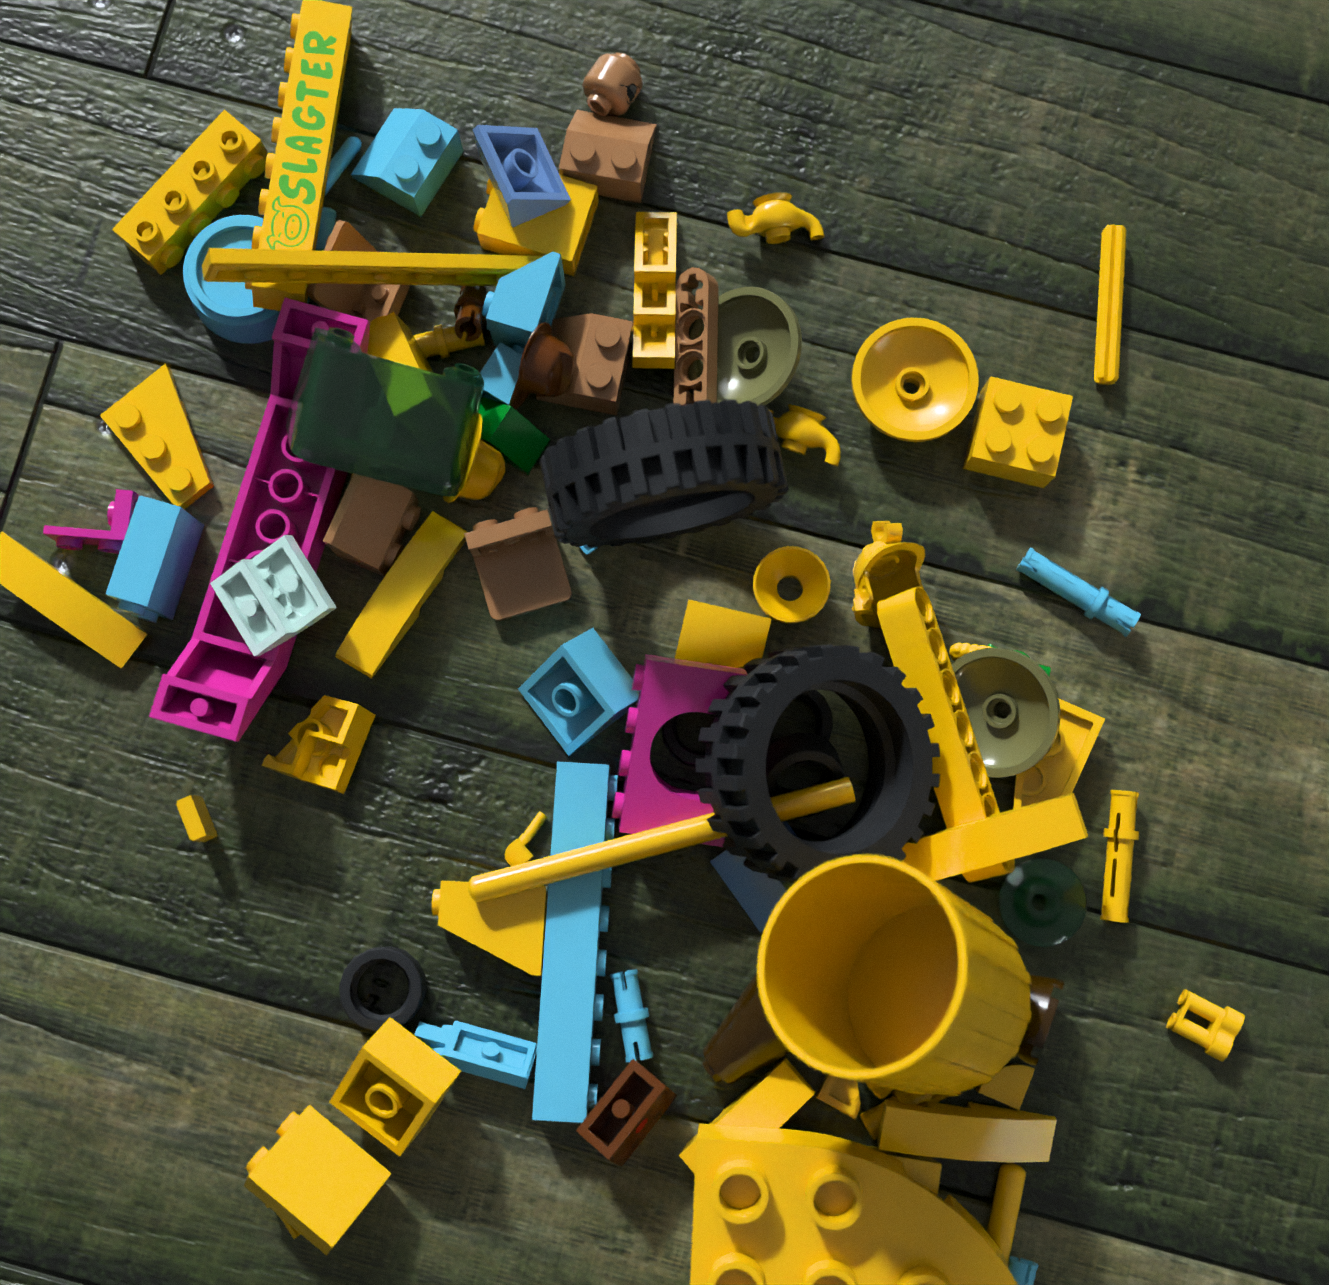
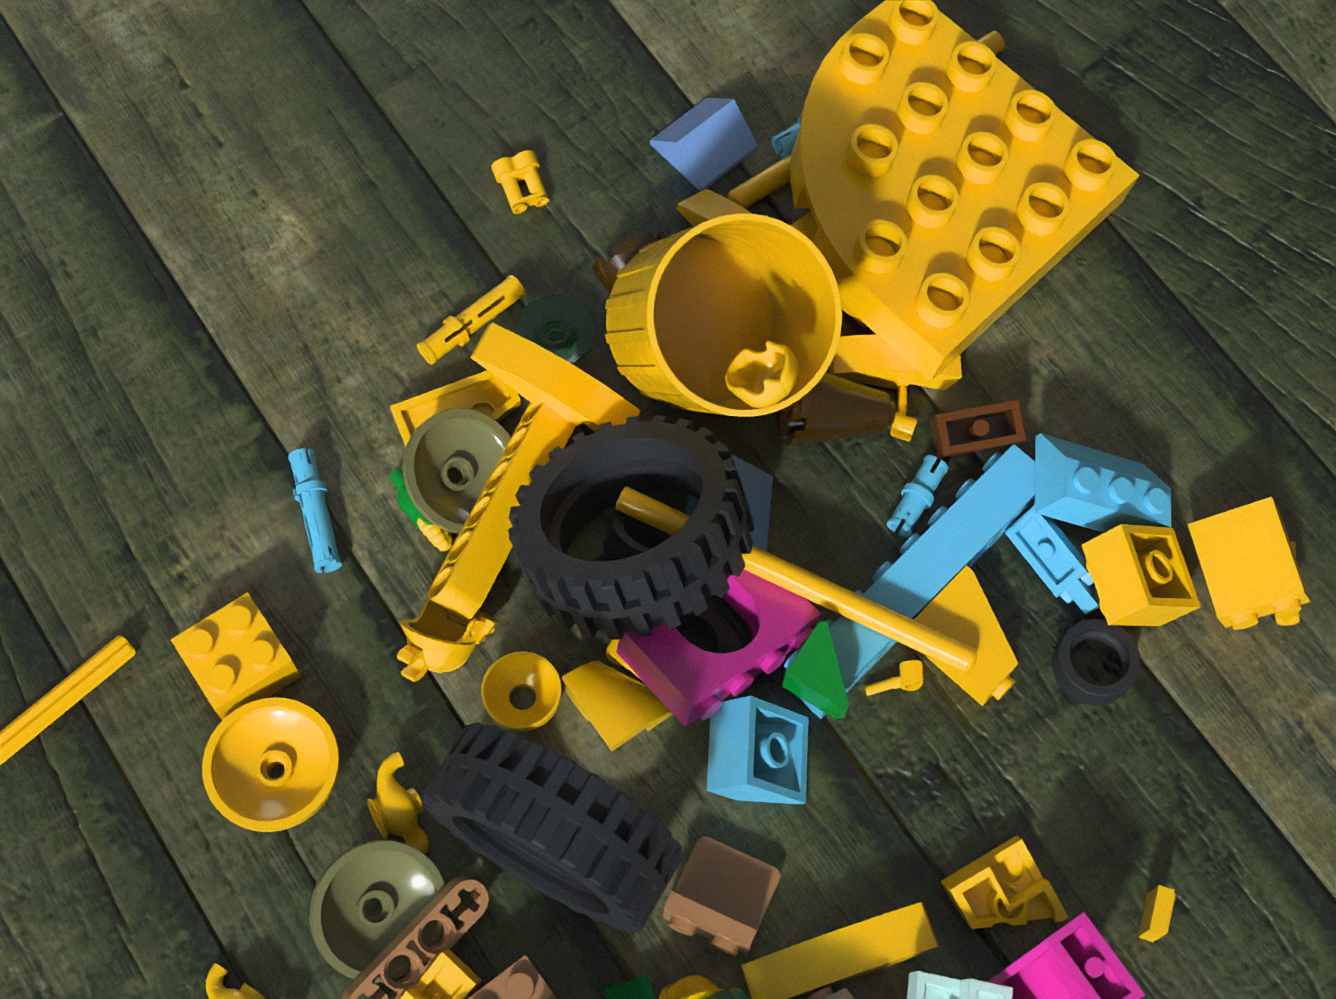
camera: 140 degrees left, 15 degrees down
none -> medium blue slope [650,98,758,191]
none -> yellow hair [725,341,799,408]
none -> green slope [782,621,849,719]
none -> yellow hand [890,386,918,442]
none -> medium azure slope [1035,433,1171,533]

